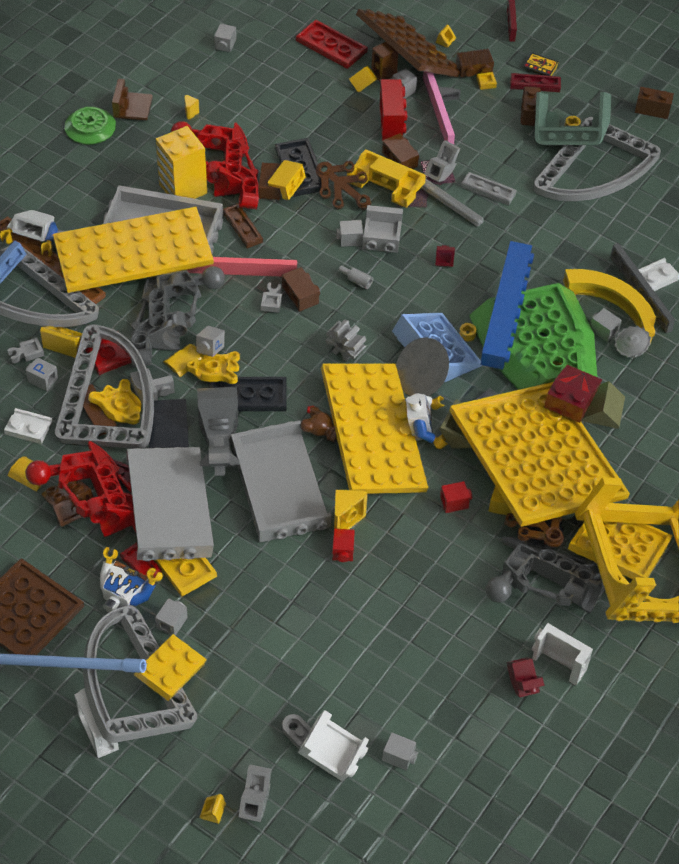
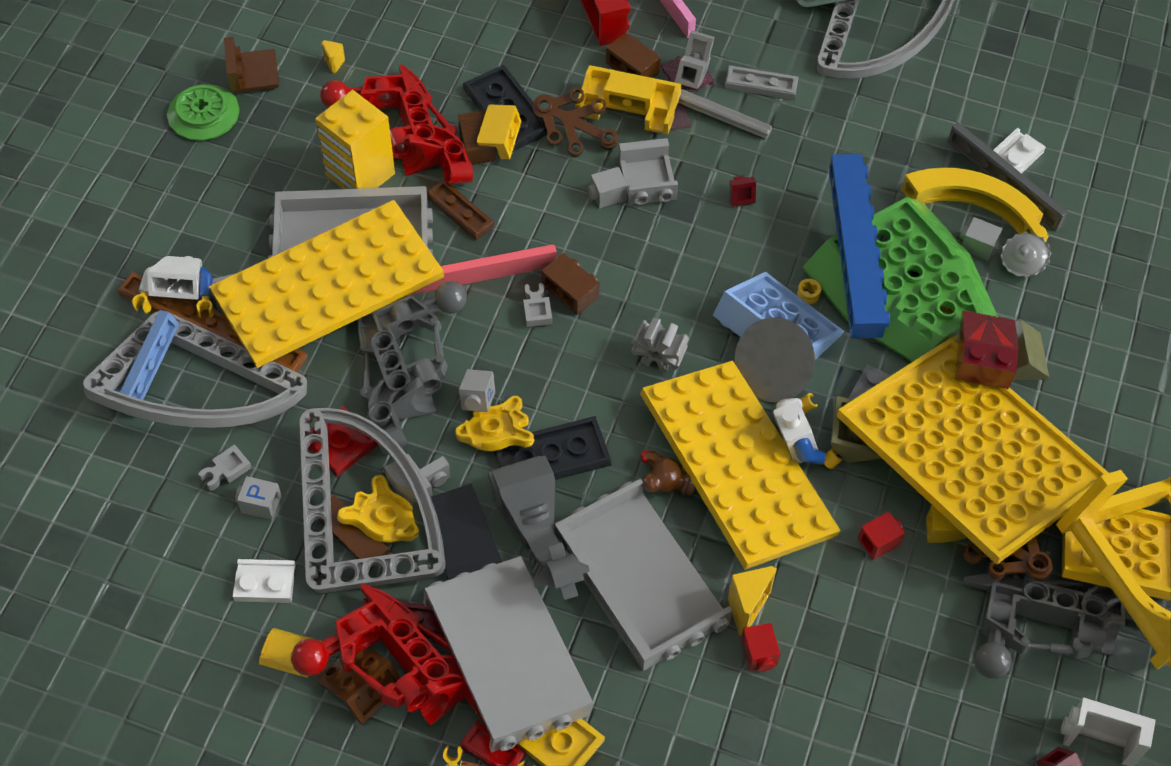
camera: 15 degrees left, 5 degrees up
yellow slope [40,326,90,358] -> none
yellow piece [163,344,204,377] -> none
light grey piece [339,266,373,289] -> none

